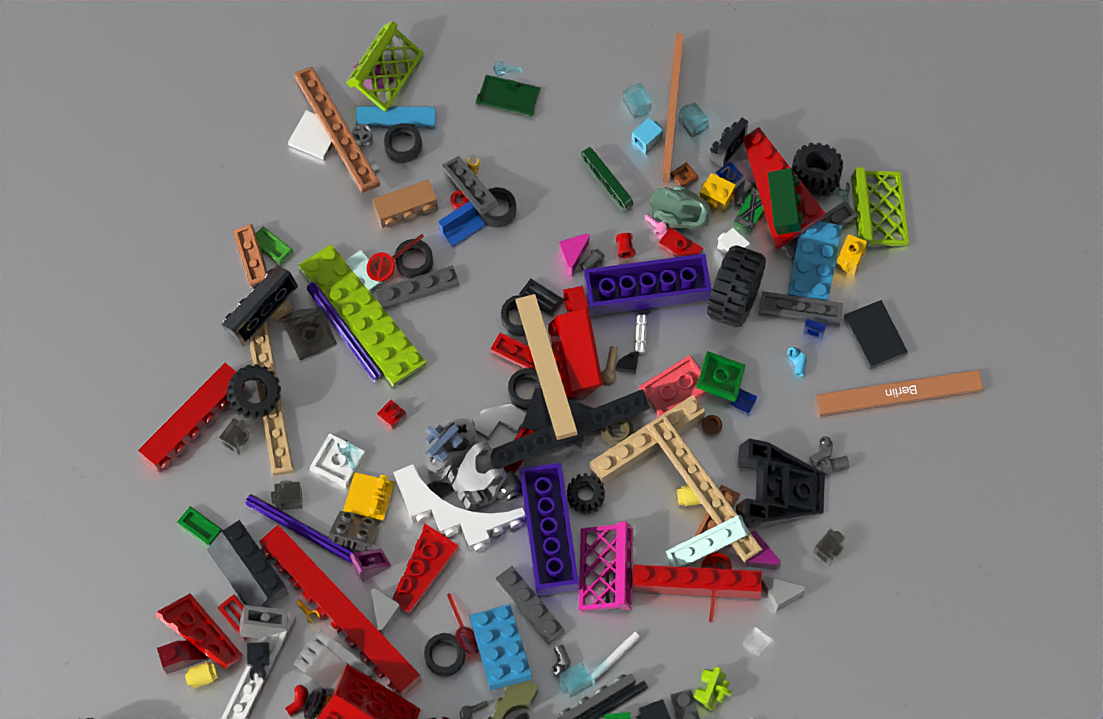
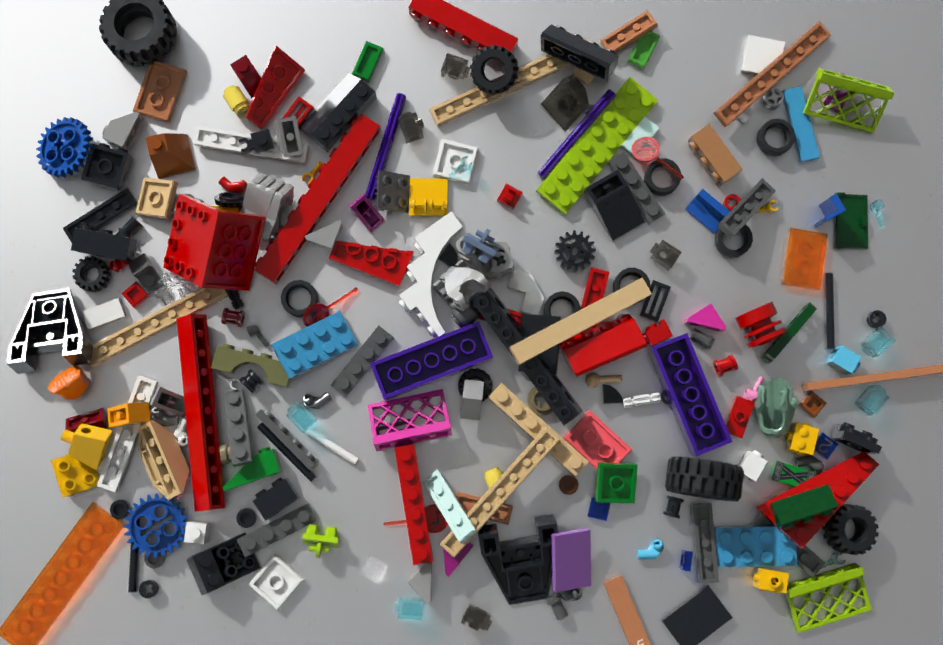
camera: 70 degrees right, 15 degrees up
none -> clear light blue brick [394,596,423,620]
none -> light grey slope [460,379,484,421]
none -> medium lavender tile [552,528,591,592]
none -> black gear [554,230,596,272]
none -> black slope [583,170,645,241]
none -> clear smoke brick [650,240,682,271]
none -> black bush [663,495,684,519]
none -> red wheel [735,302,786,348]
none -> clear orange plate [781,228,828,290]
none -> blue panel [814,193,846,228]
none -> black bar [825,273,835,349]
none -> black bush [866,310,887,328]

